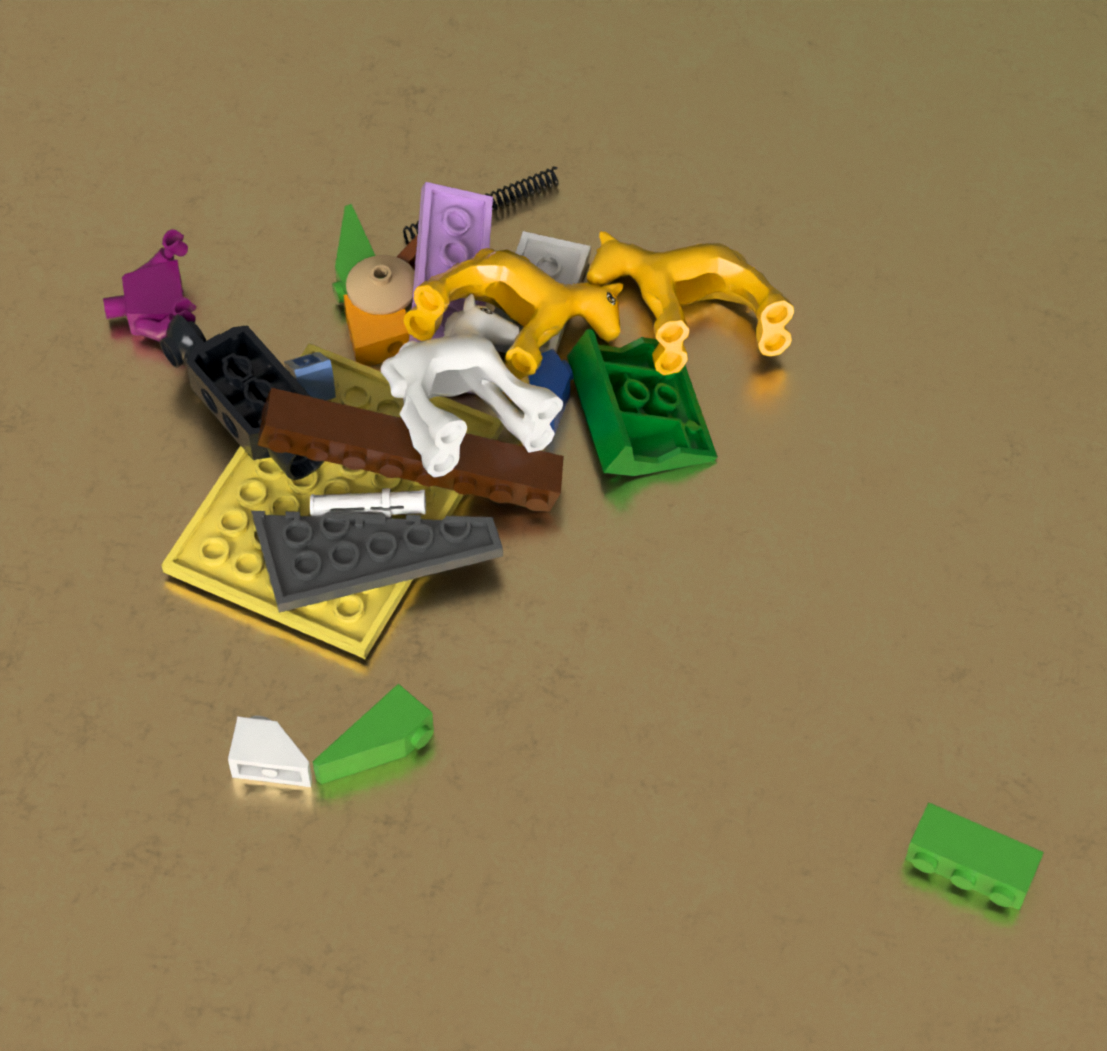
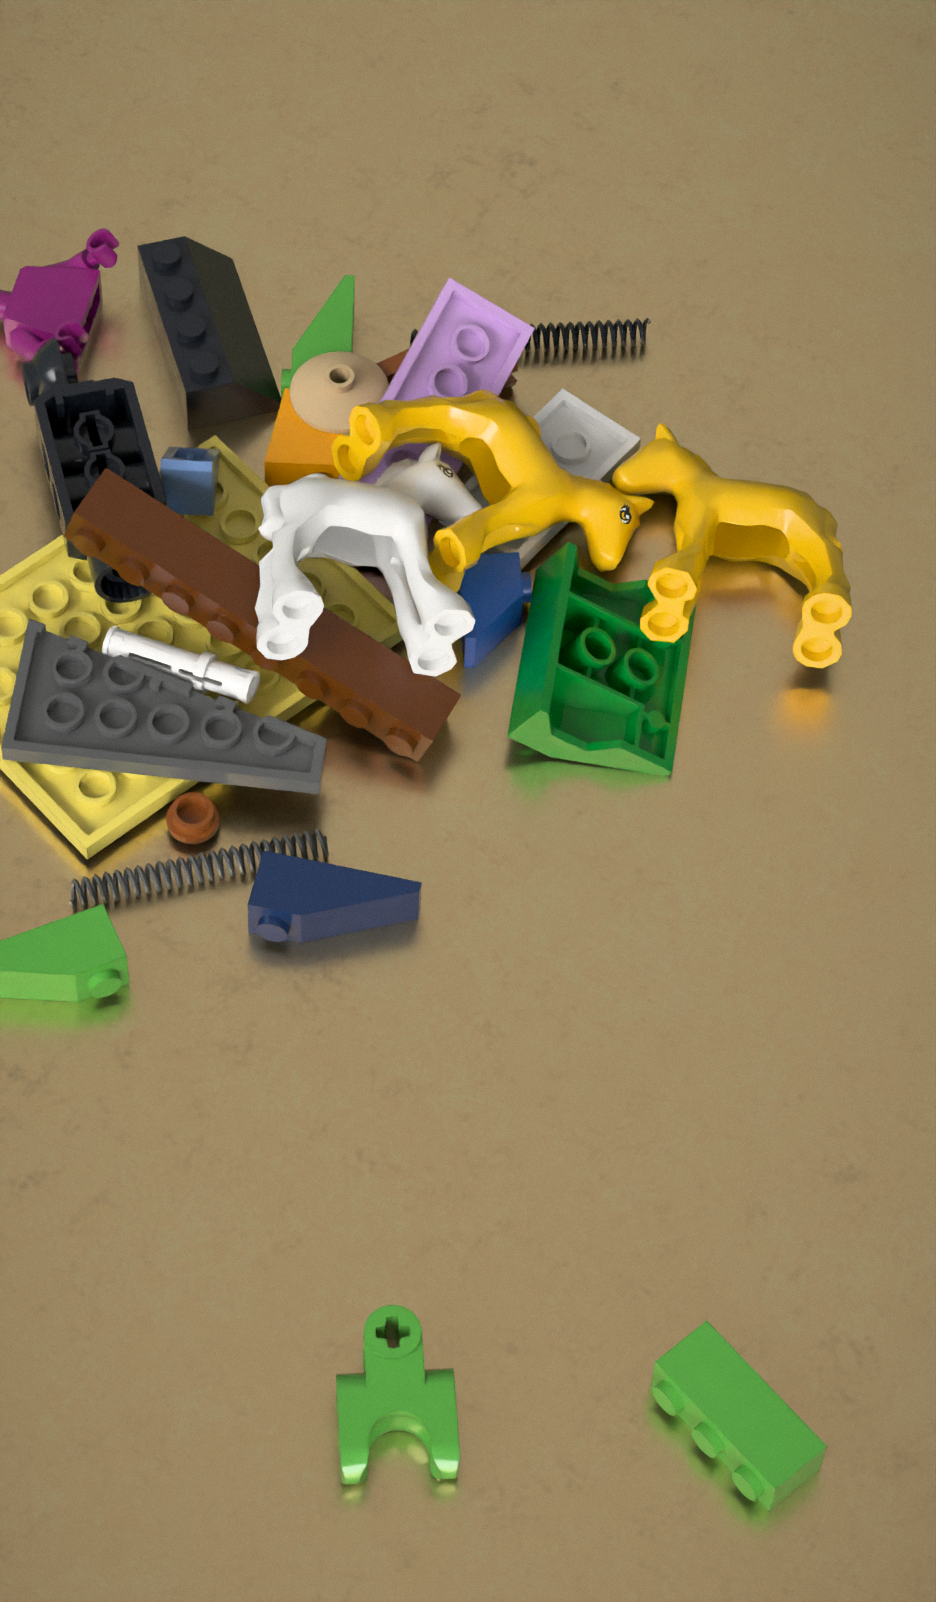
camera: 20 degrees right, 0 degrees up
none -> dark grey piece [69,828,329,910]
none -> black slope [137,236,282,430]
none -> dark orange plate [166,792,220,844]
none -> dark blue slope [247,850,422,943]
none -> bright green piece [336,1305,460,1484]

